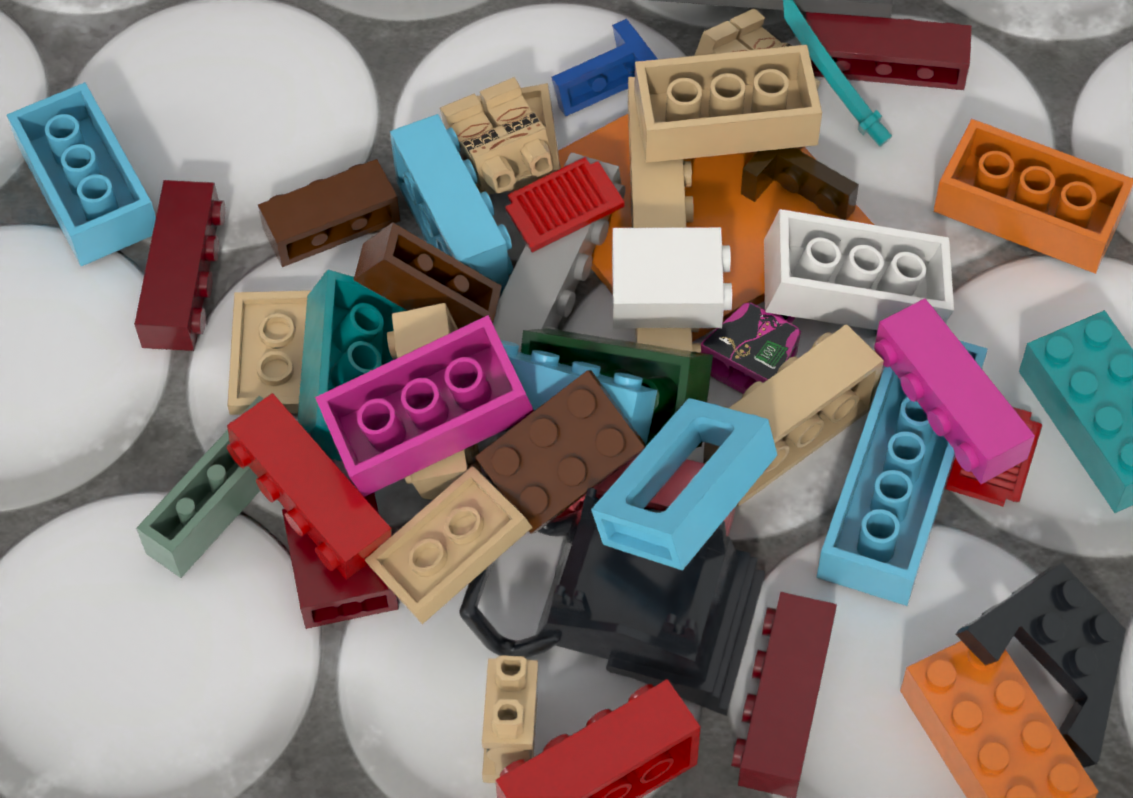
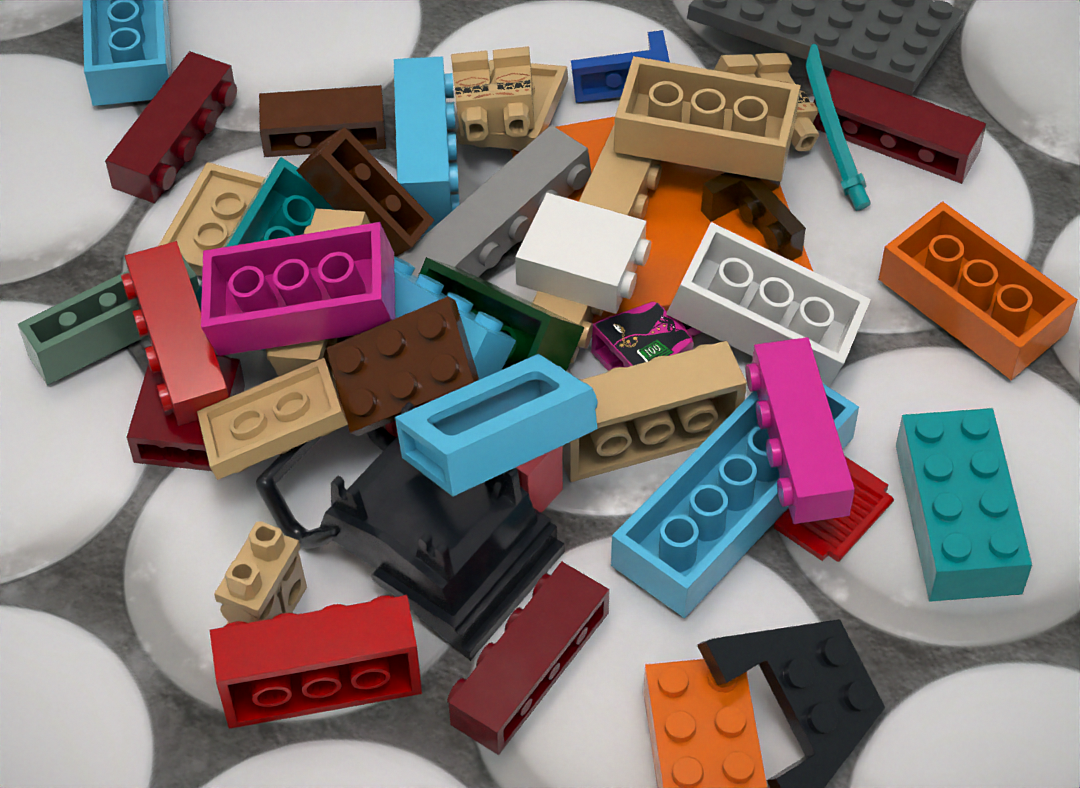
camera: 20 degrees right, 5 degrees down
red window [505,157,625,253] -> none

